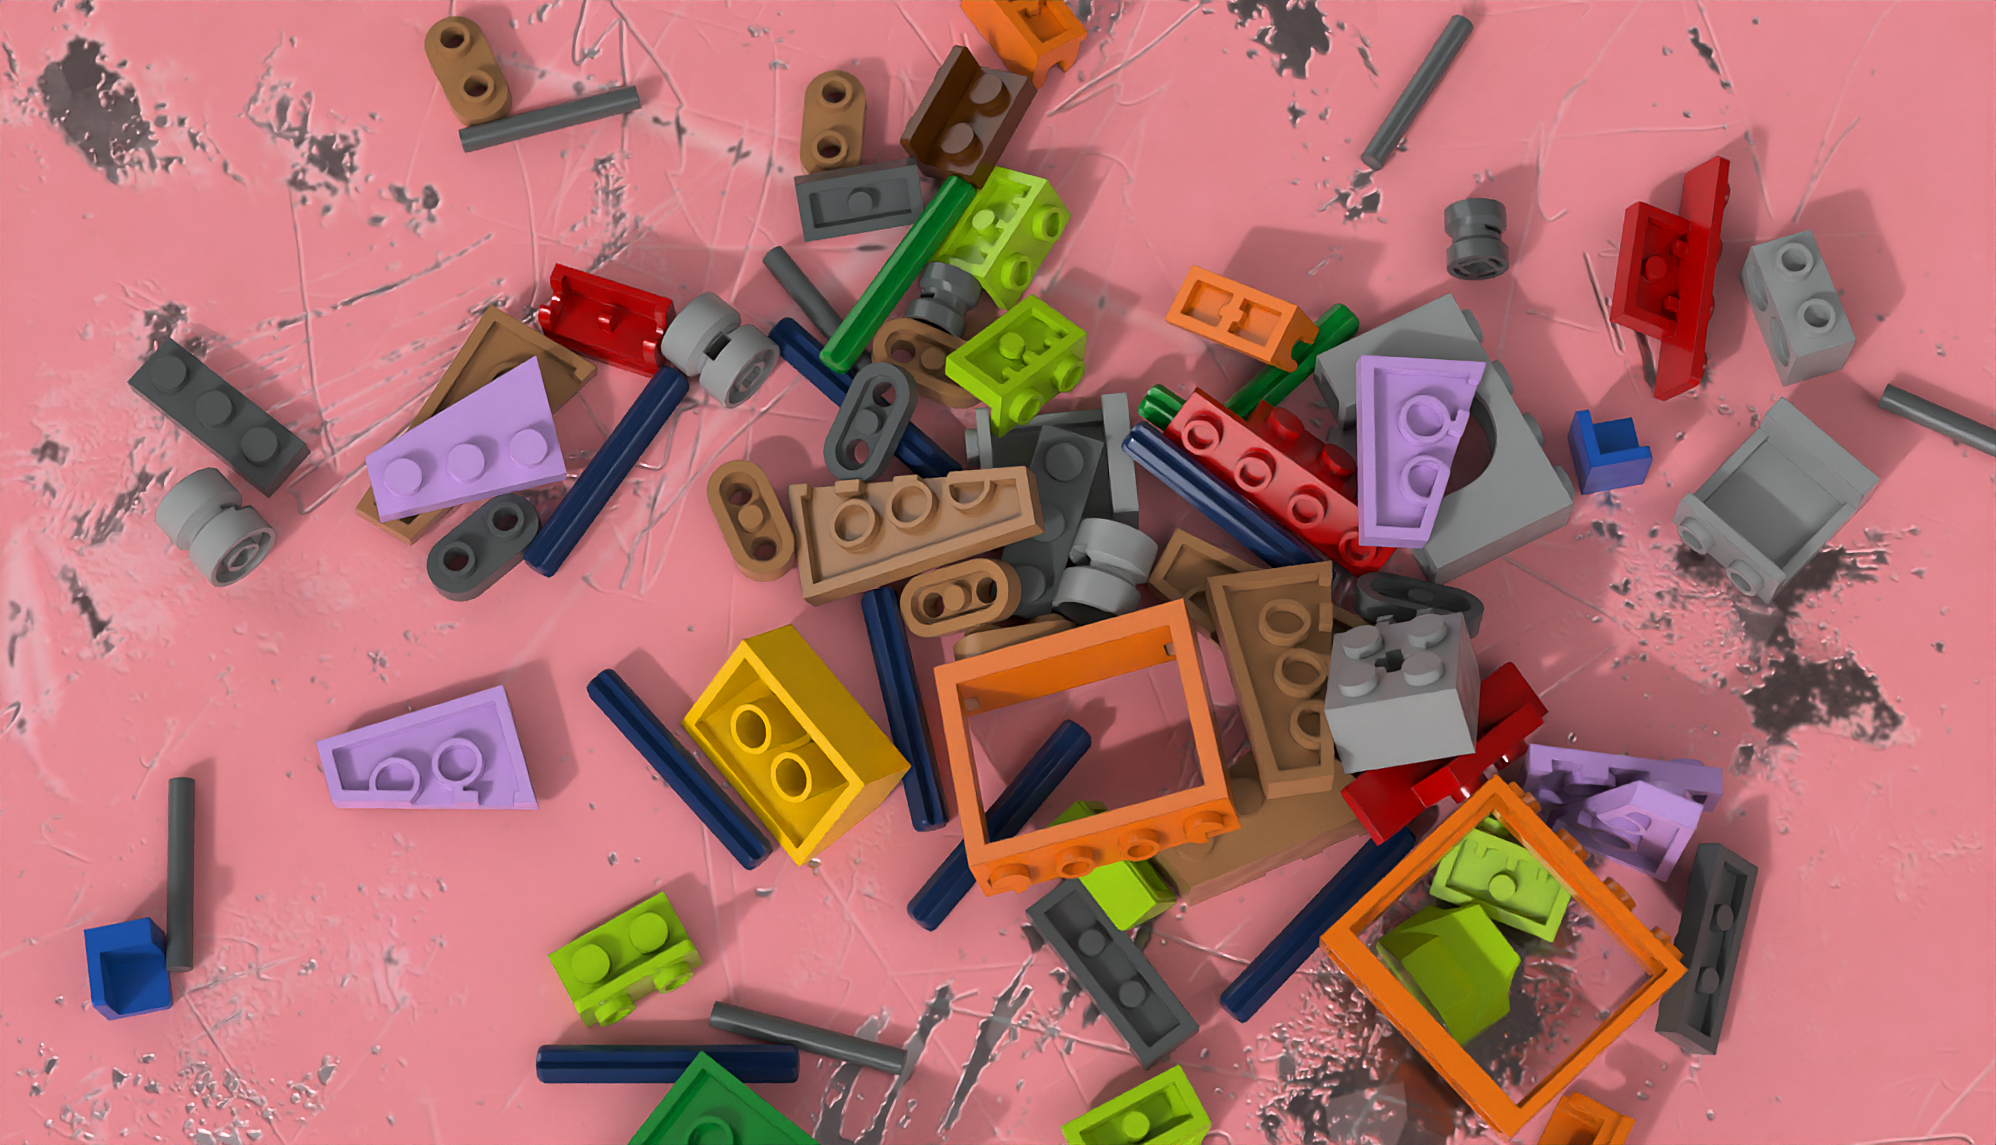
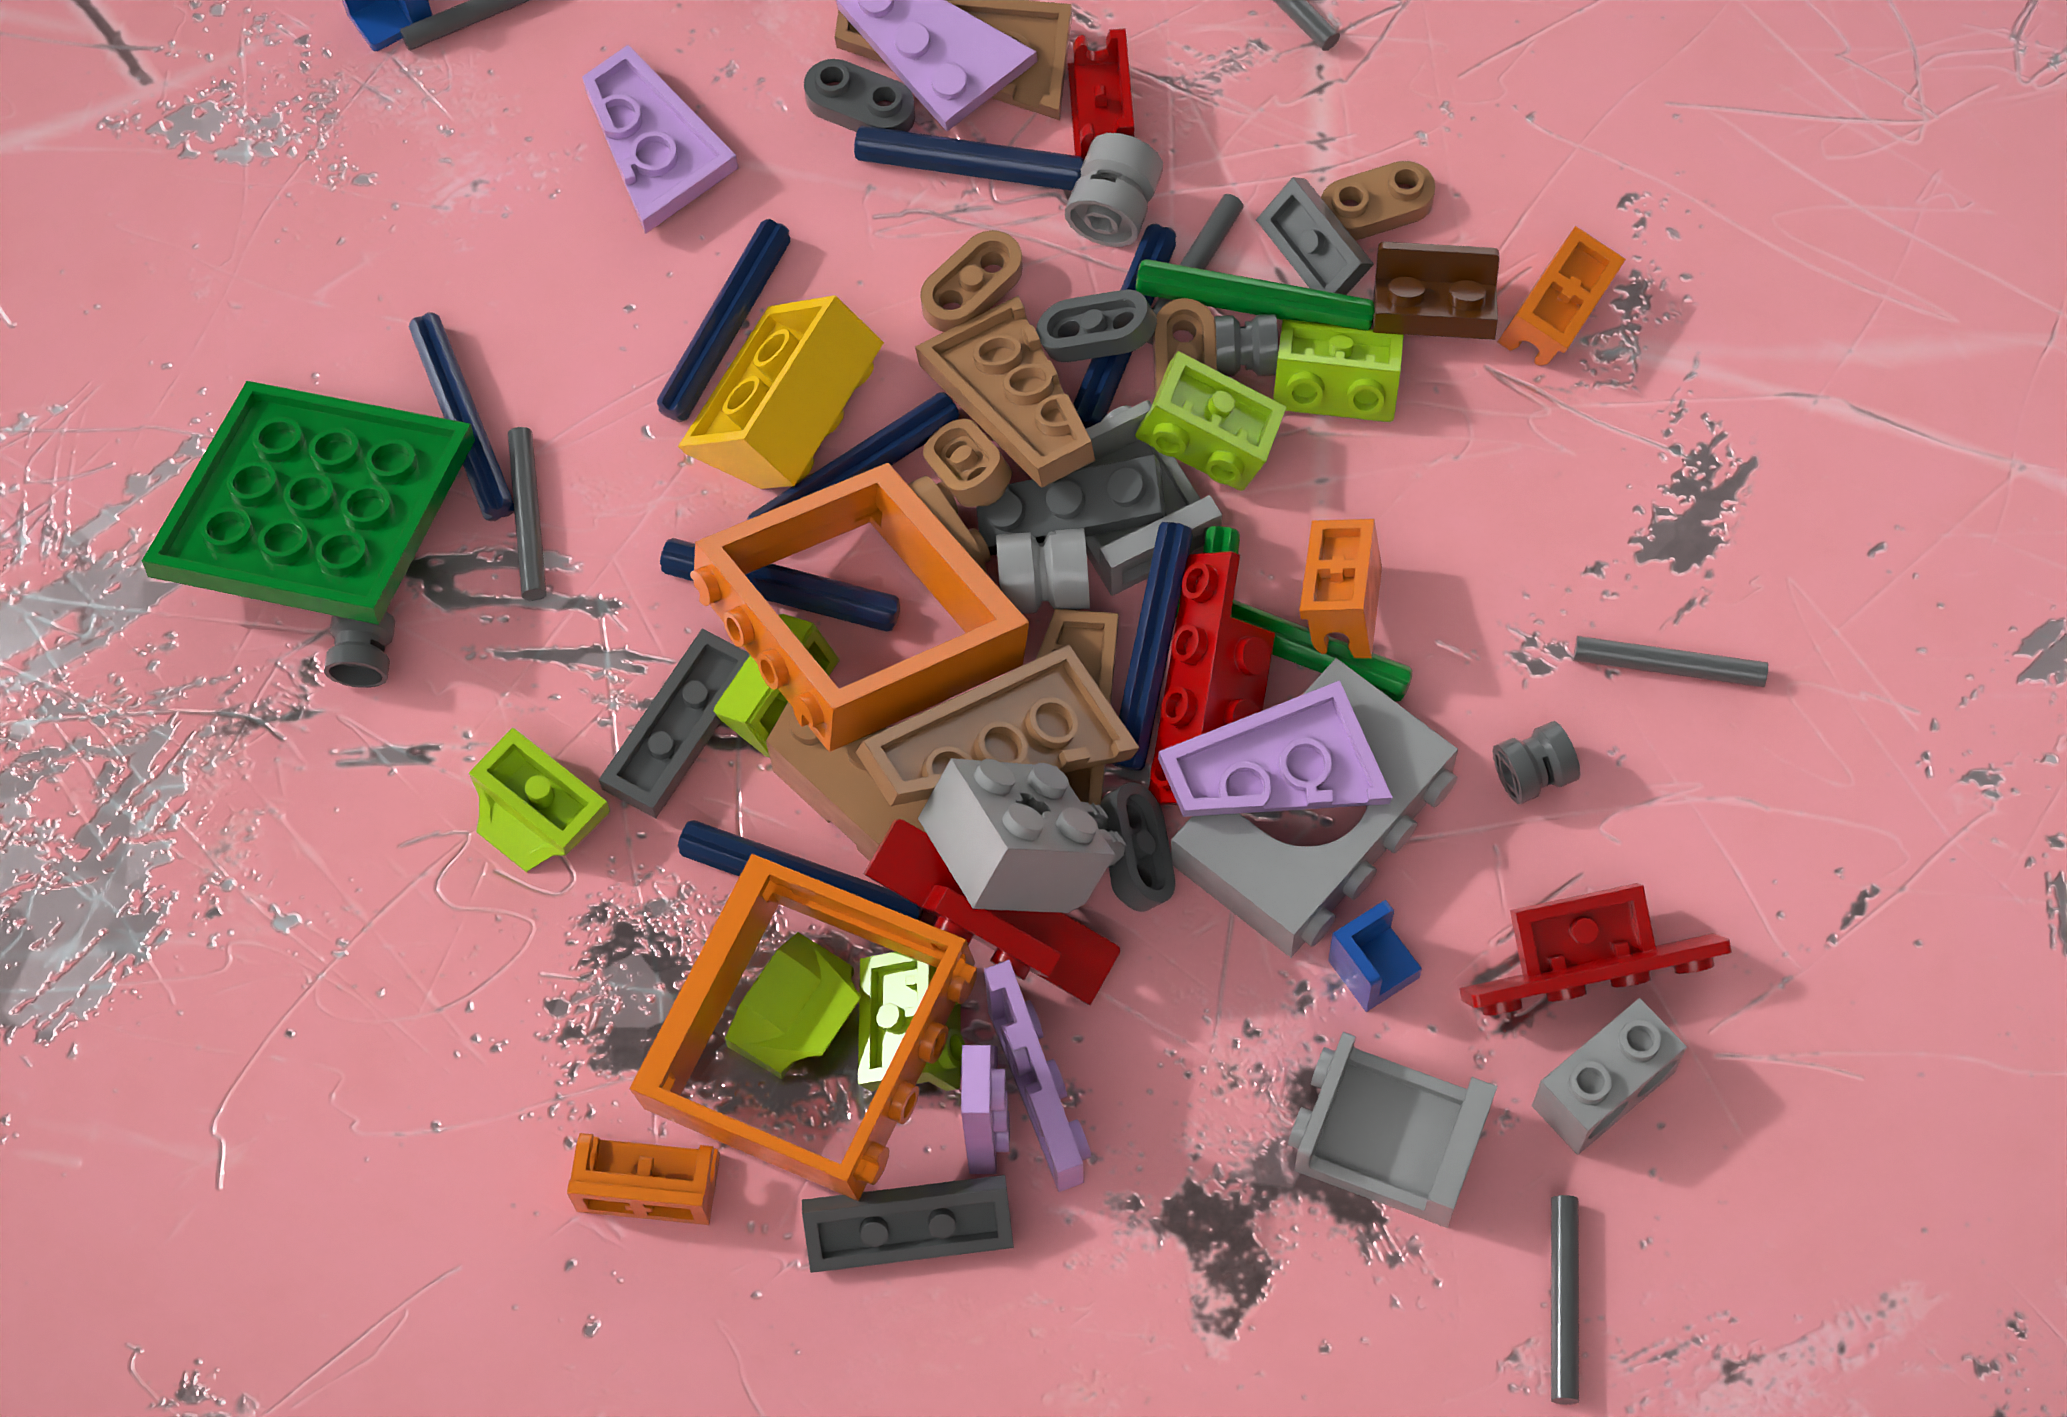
camera: 65 degrees right, 5 degrees down
lime bracket [548,891,703,1028] -> none

